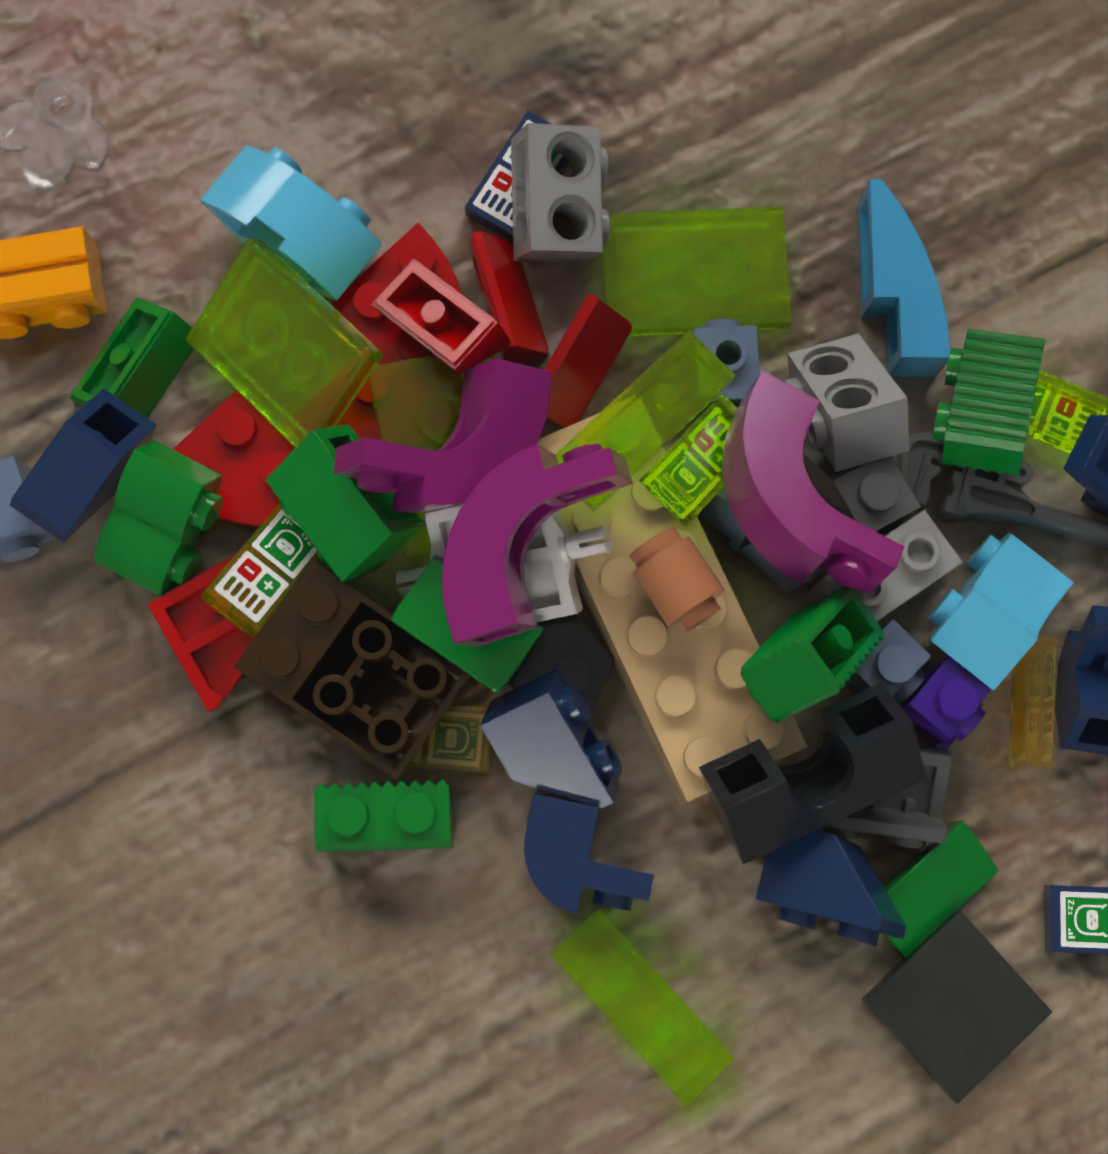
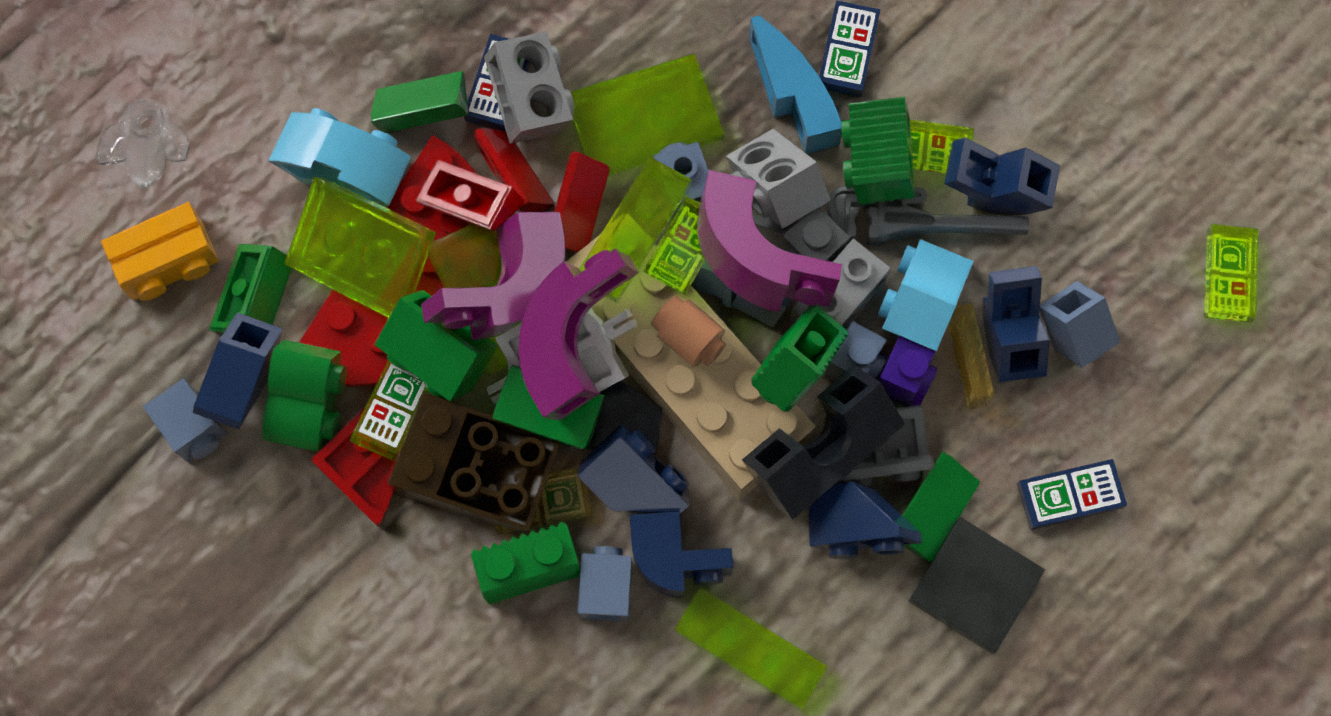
camera: 10 degrees left, 5 degrees down
none -> green slope [371,71,469,133]
none -> sand blue brick [578,546,633,622]
none -> tile [819,0,881,97]

